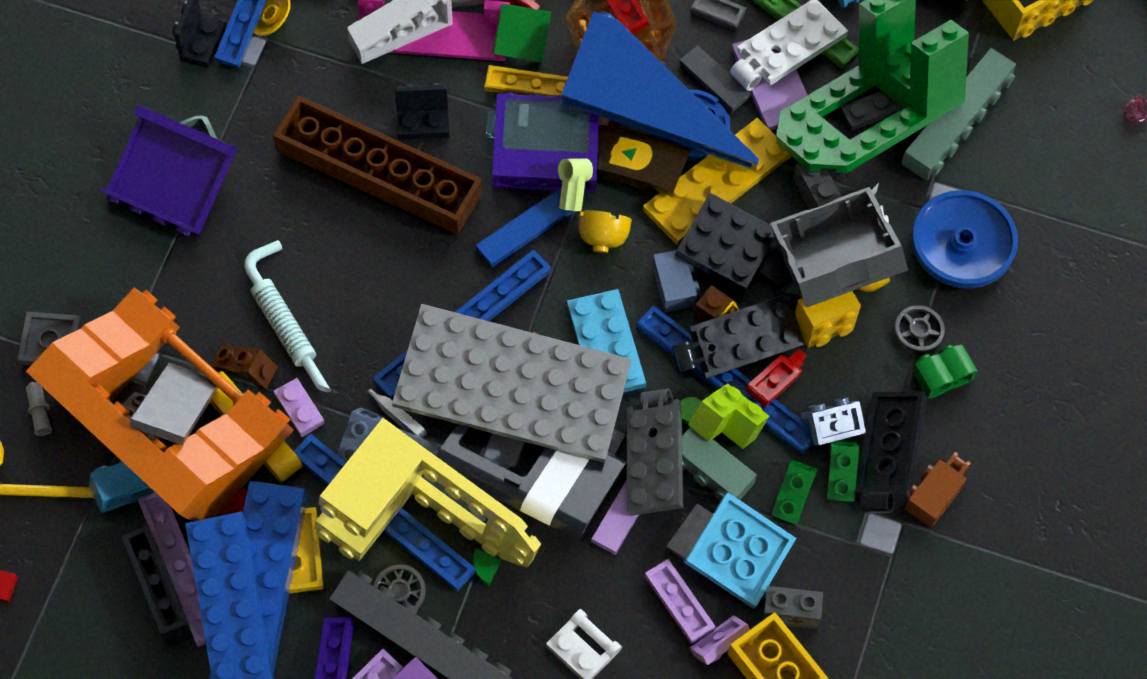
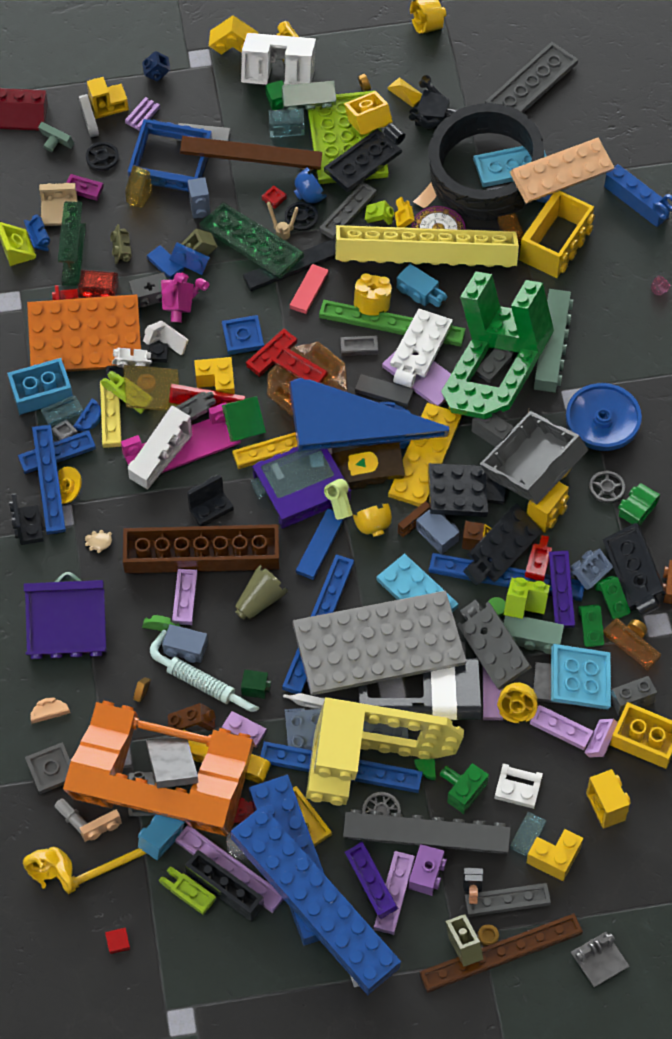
camera: 25 degrees left, 5 degrees down
none -> light nougat tile [30,698,70,724]
none -> light nougat plate [80,809,122,842]
none -> tan piece [85,530,112,553]
none -> pearl gold tile [133,677,151,702]
none -> bright green tile [142,615,181,631]
none -> lime hinge [159,867,216,915]
none -> sand blue brick [162,624,208,663]
none -> lavender plate [172,569,198,625]
none -> olive cone [235,566,288,620]
none -> dark green brick [241,669,272,699]
none -> reddish brown tile [398,501,430,538]
none -> green brick [440,763,489,814]
none -> yellow cylinder [497,682,538,723]
none -> dark purple plate [549,551,575,628]
none -> clear orange plate [603,618,661,671]
none -> pearl gold tile [627,620,648,639]

